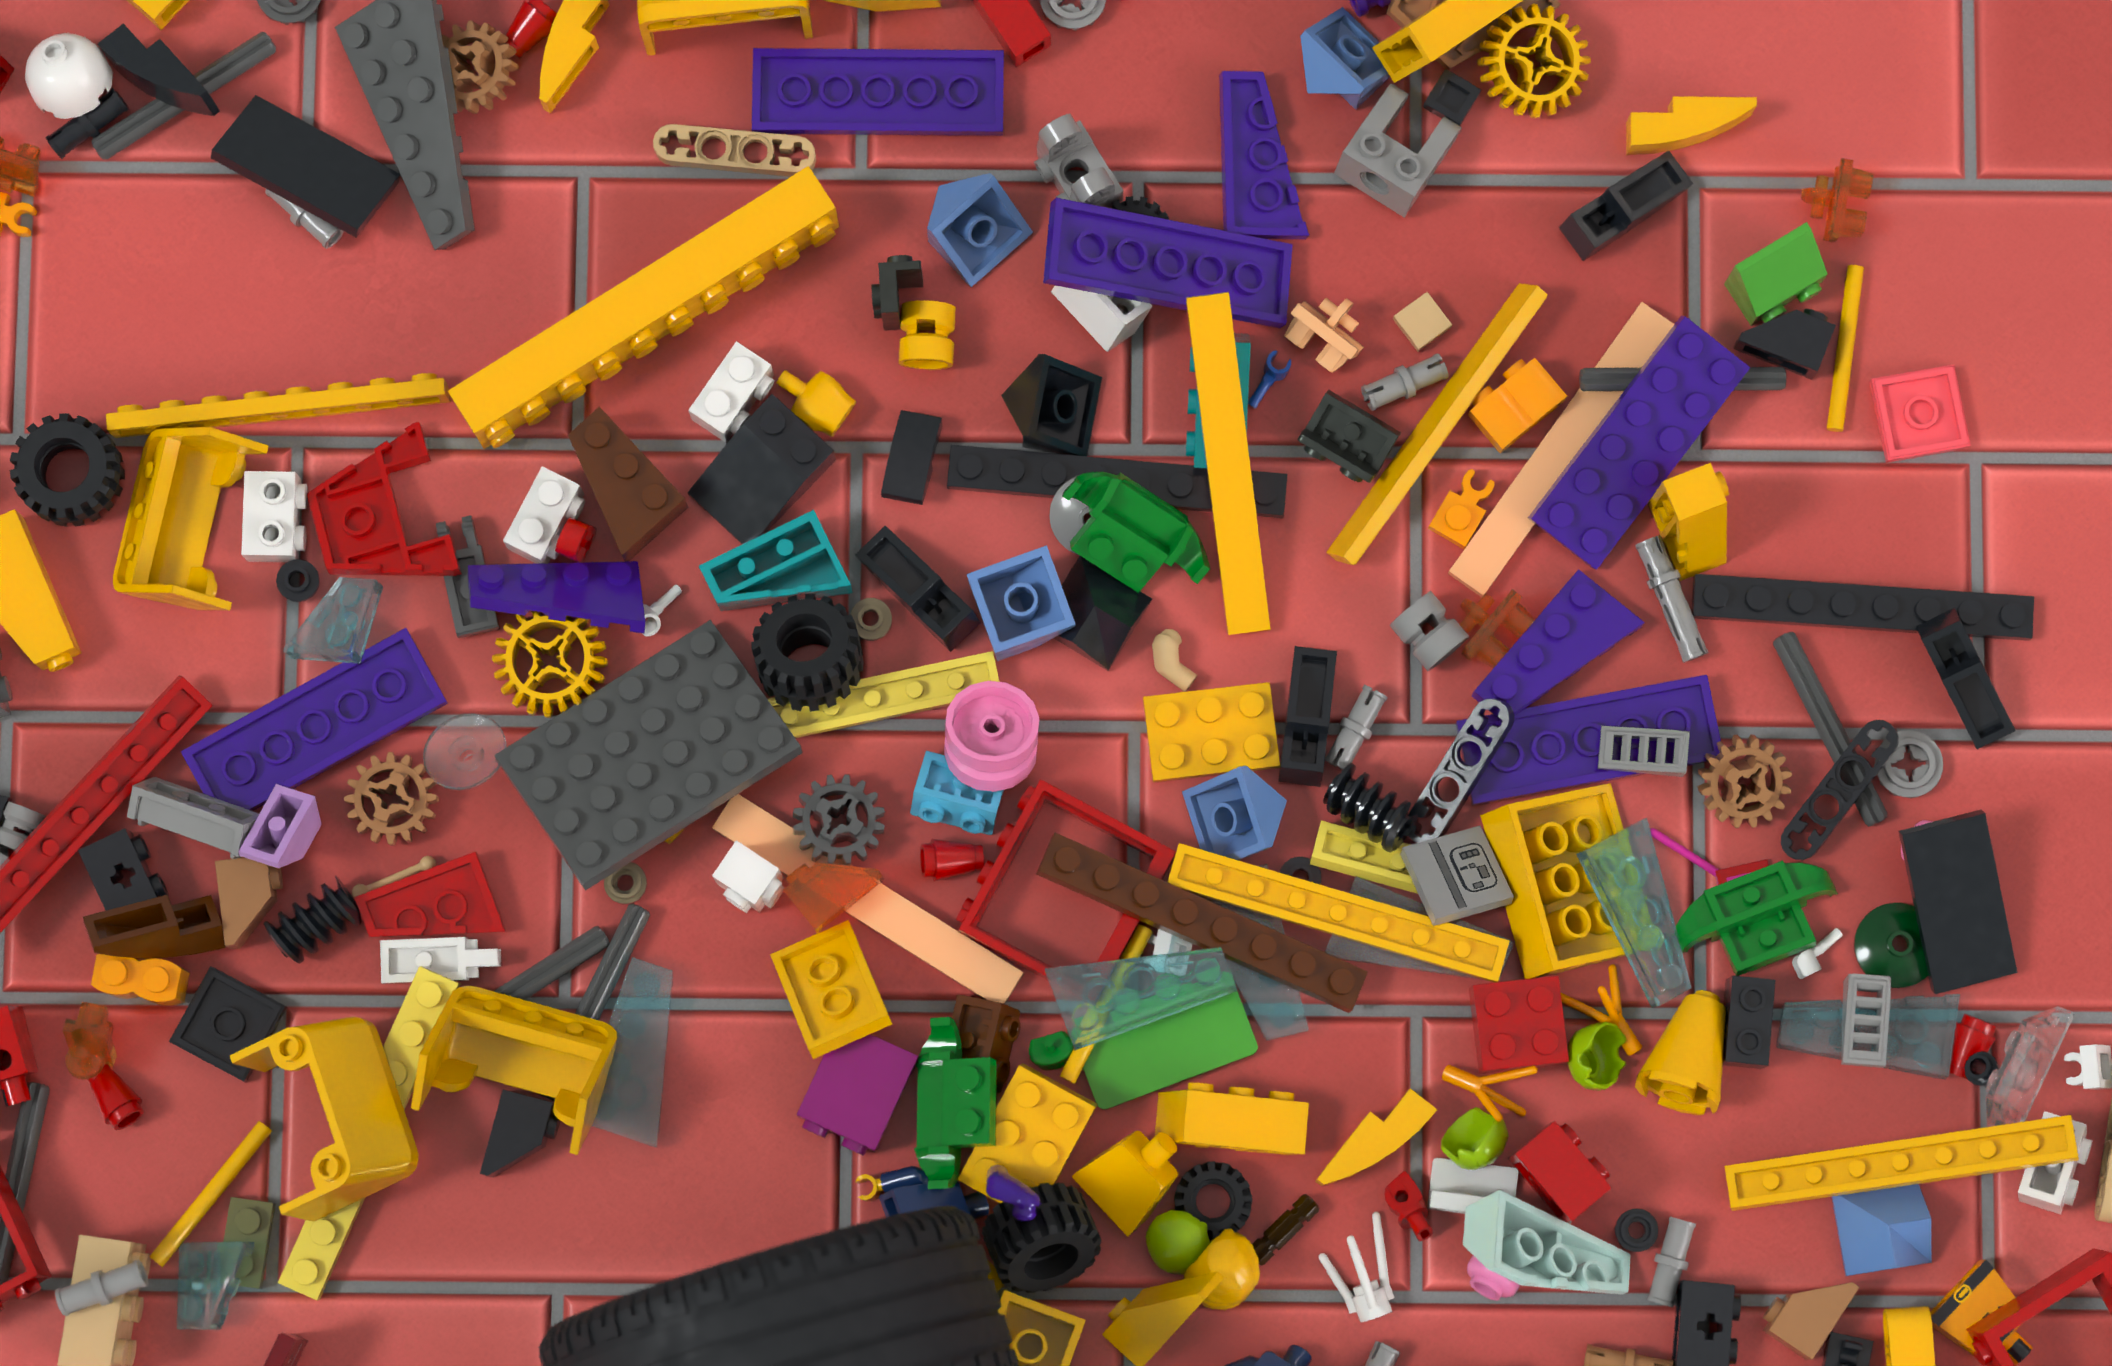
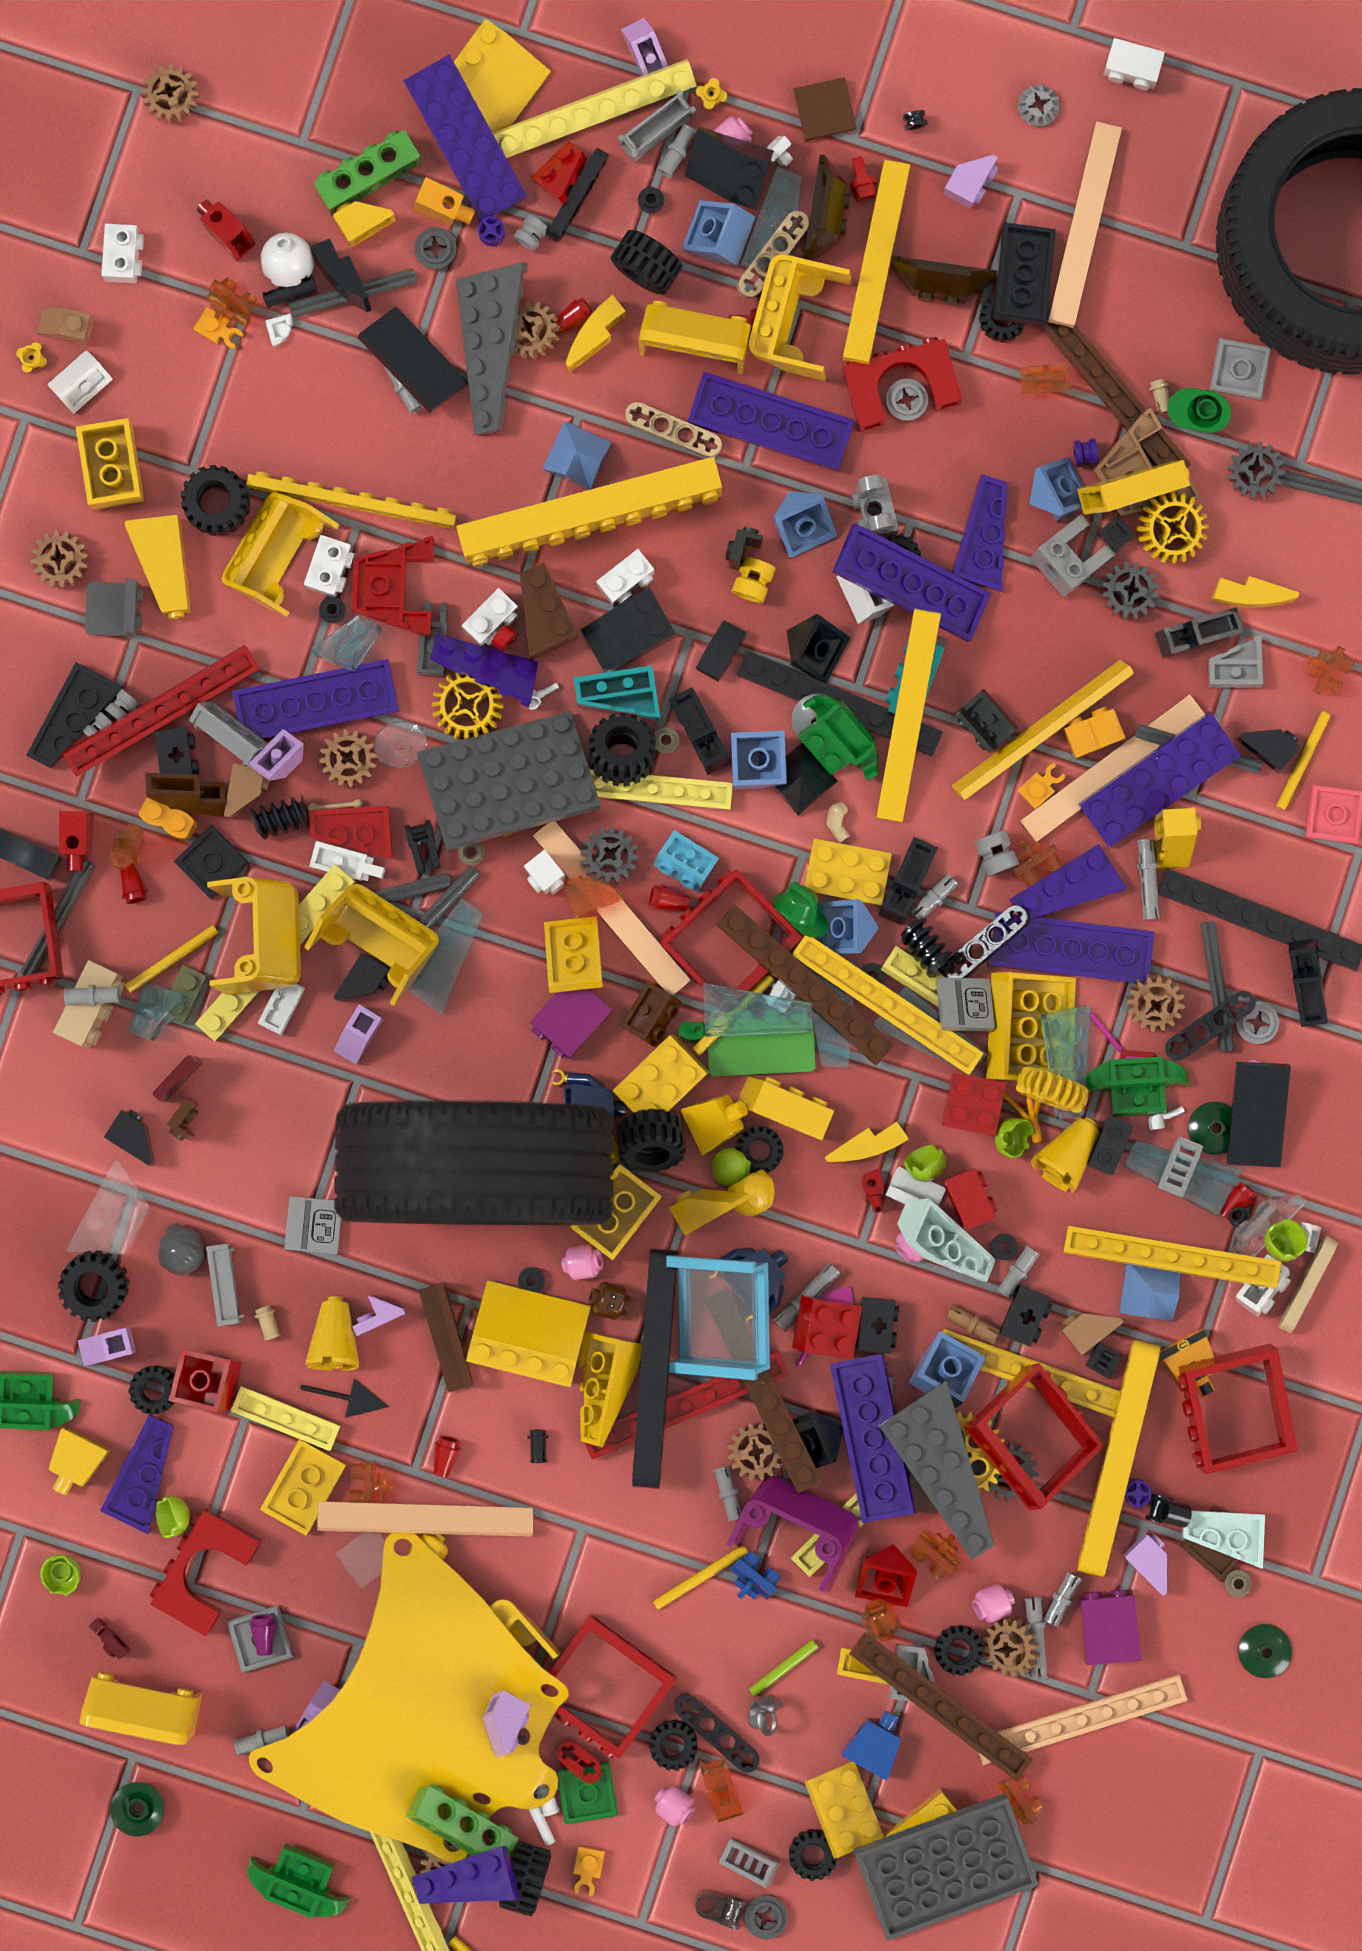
camera: 20 degrees right, 5 degrees up
yellow piece [776,370,856,437] -> none
green plate [914,1017,997,1189] -> none
bright pink wheel [944,681,1040,792] -> none
dark purple arm [986,1165,1040,1221] -> none
blue hand [1248,350,1291,409] -> none
dark brown axle [1252,1194,1320,1266] -> none
light nougat hips [1284,298,1364,373] -> none
white plant [1319,1212,1394,1323] -> none
light grey pin [1361,353,1449,411] -> none
tan tile [1393,292,1452,352] -> none
light orange plant [1442,1064,1538,1122] -> none
light grey slope [1597,726,1690,777] -> none
bright green slope [1724,222,1828,326] -> none
none -> white plate [258,983,306,1036]
none -> white tile [265,313,292,347]
none -> lavender slope [334,1005,384,1065]
none -> black piece [404,819,441,874]
none -> medium blue slope [542,421,612,490]
none -> green piece [773,882,829,938]
none -> yellow gear [1016,1067,1089,1113]
none -> dark grey gear [1101,562,1159,620]
none -> light grey wing [1208,636,1263,688]
none -> lime hair [1264,1219,1308,1262]

